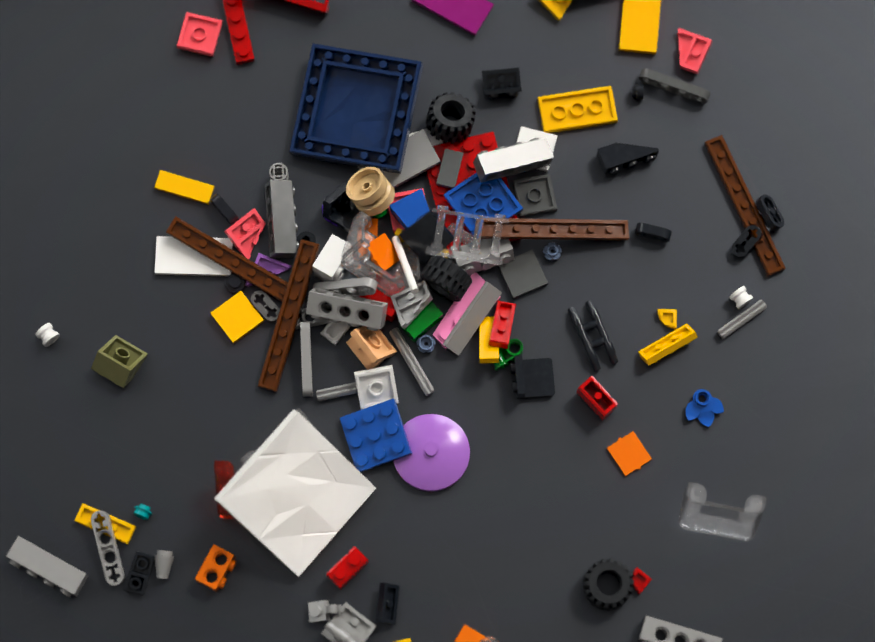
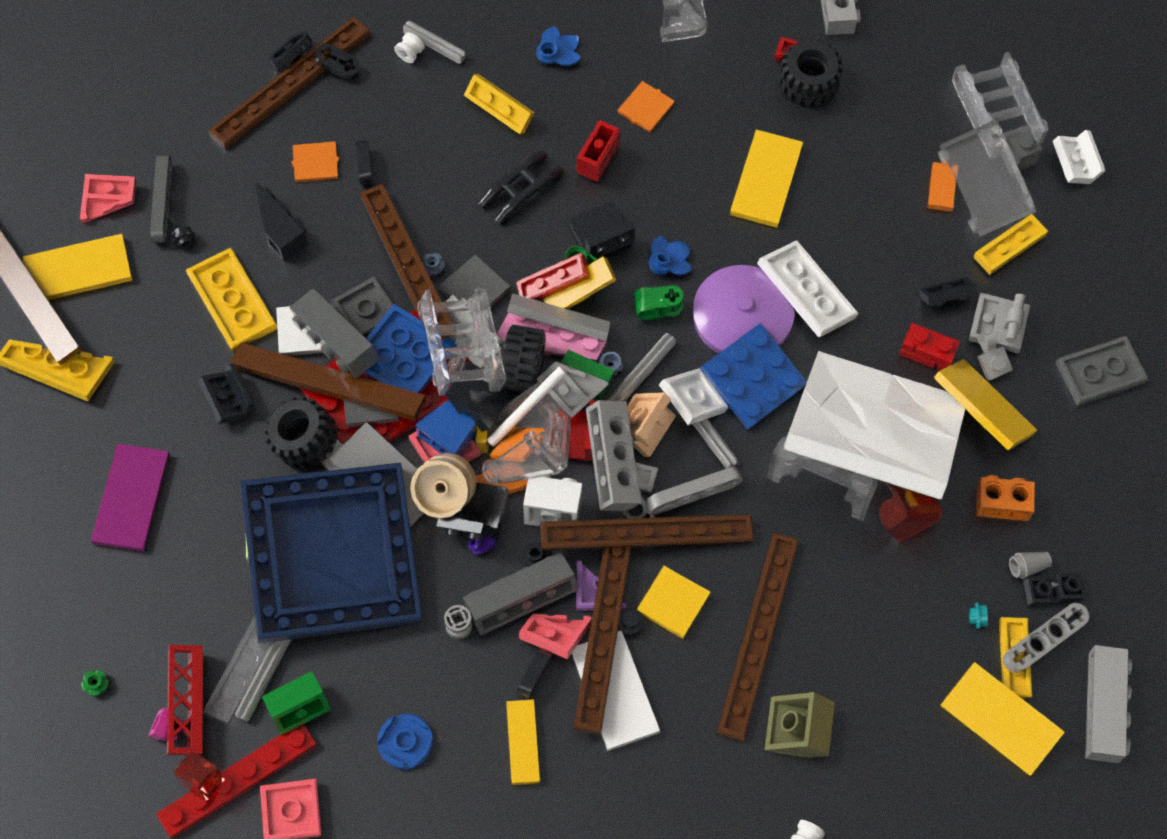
camera: 110 degrees left, 10 degrees down
dark grey beam [251,291,280,323] -> none
light grey beam [312,277,378,296] -> none
yellow tile [657,309,677,330] -> none
none -> clear plate [203,615,272,725]
none -> reddish brown tile [230,343,427,421]
none -> light grey axle [235,639,292,722]
none -> green brick [262,671,331,735]
none -> orange piece [291,141,340,182]
none -> blue tile [377,713,433,770]
none -> green piece [634,285,684,320]
none -> blue plate [649,236,693,275]
none -> reddish brown tile [717,533,799,742]
none -> yellow tile [730,130,803,228]
none -> white tile [757,240,859,337]
none -> yellow tile [934,359,1037,450]
none -> yellow tile [940,662,1064,776]

